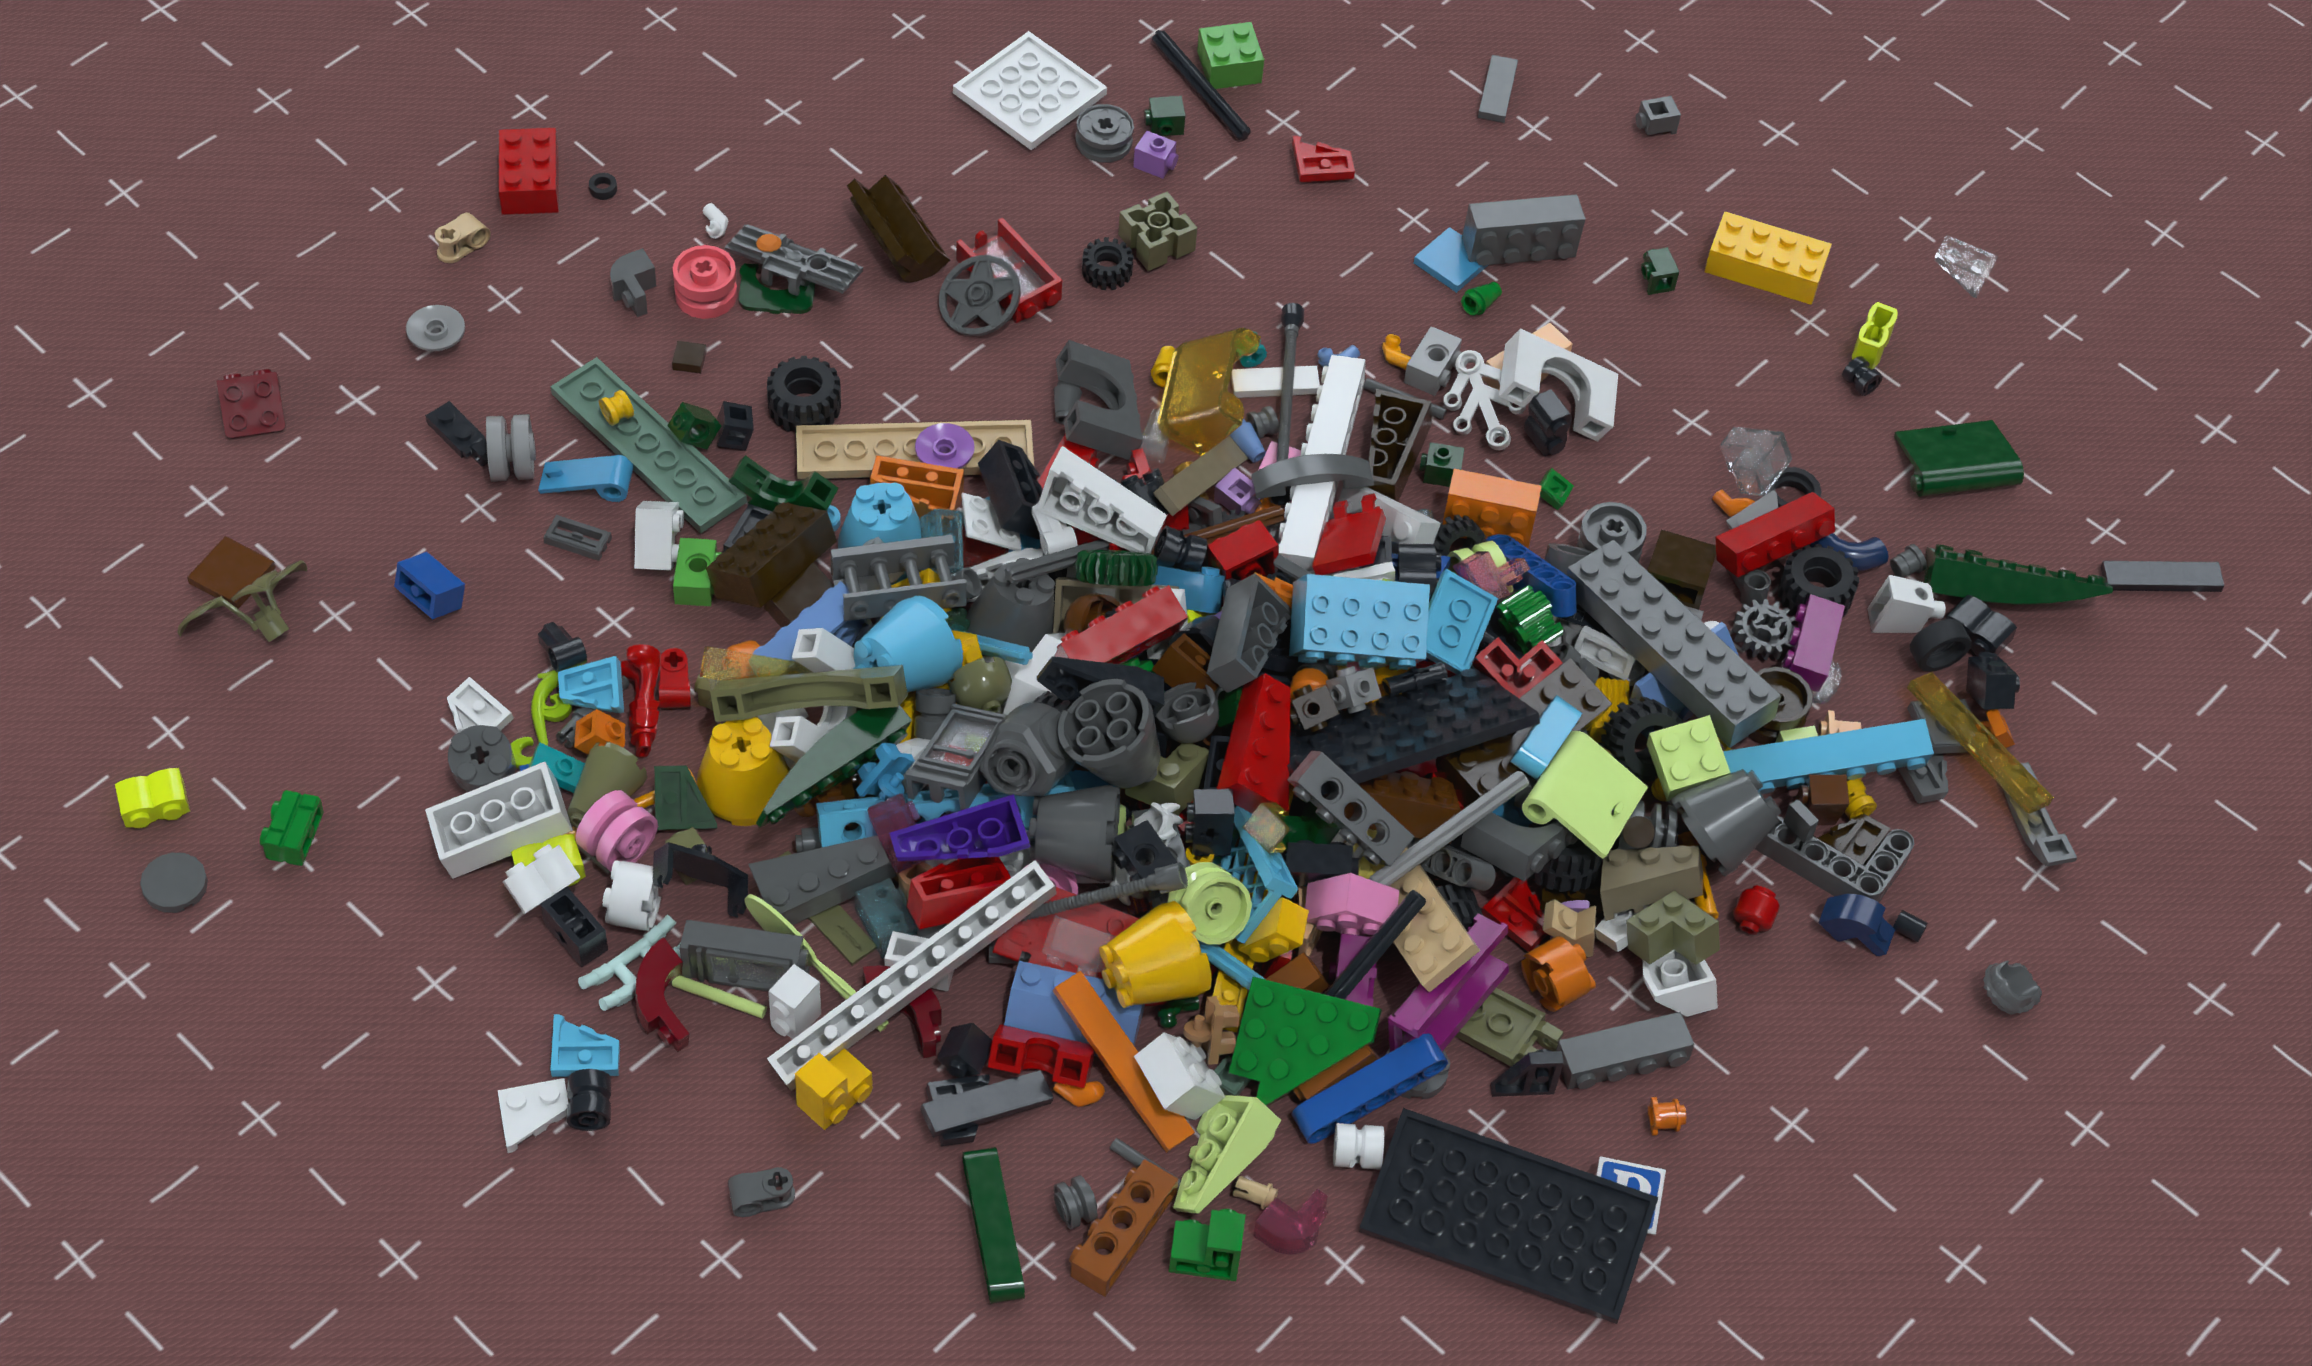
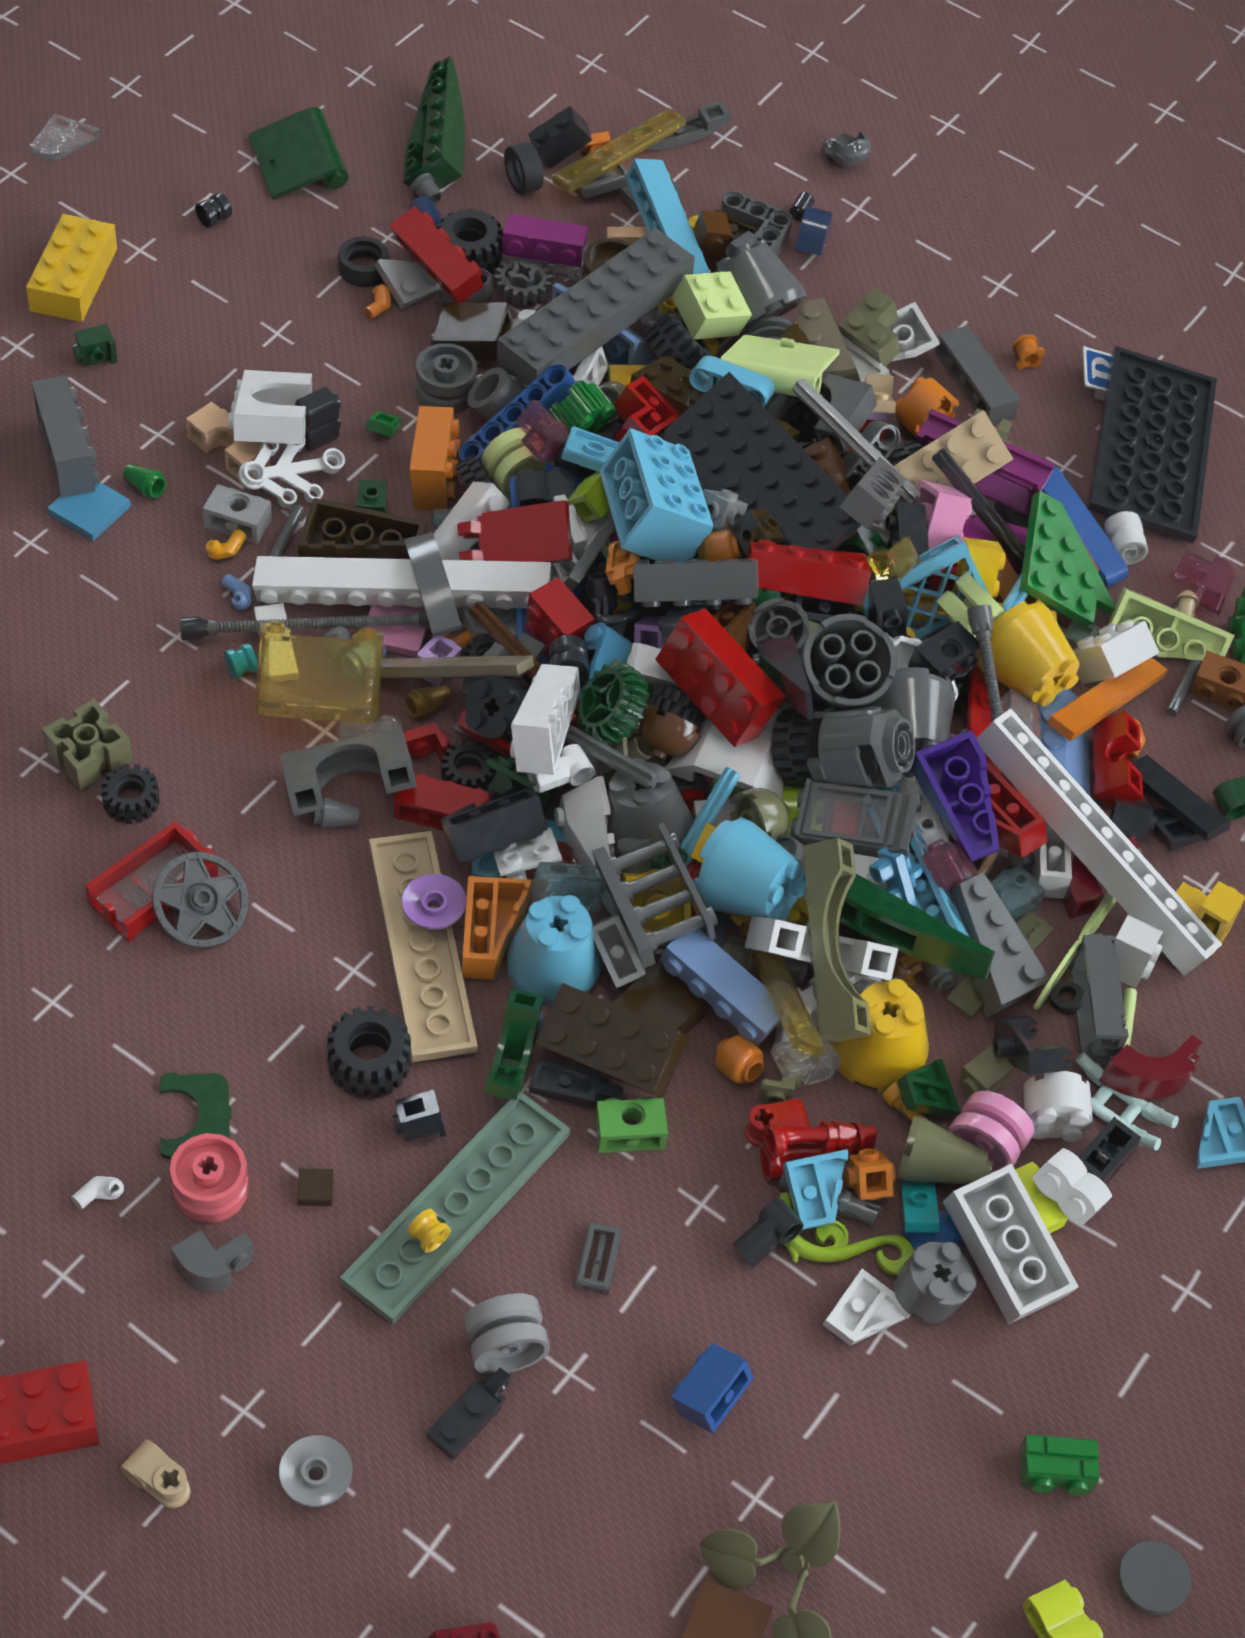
camera: 100 degrees left, 0 degrees up
dark azure door [538,455,634,502] -> none
black piece [589,173,617,200] -> none
white brick [634,501,684,570] -> none
dark green brick [667,402,722,450] -> none
dark grey piece [725,224,863,296] -> none
dark brown brick [847,175,951,282] -> none
yellow cone [1151,346,1179,387] -> none
medium nougat hips [1183,996,1240,1065] -> none
black wing [1490,1049,1564,1097] -> none
clear brick [1720,427,1792,496] -> none
red head [1733,885,1780,935] -> none
neon yellow brick [1852,302,1898,369] -> none
white torso [1867,575,1946,633] -> none
black brick [1946,595,2017,656] -> none
tile [2101,561,2224,592] -> none

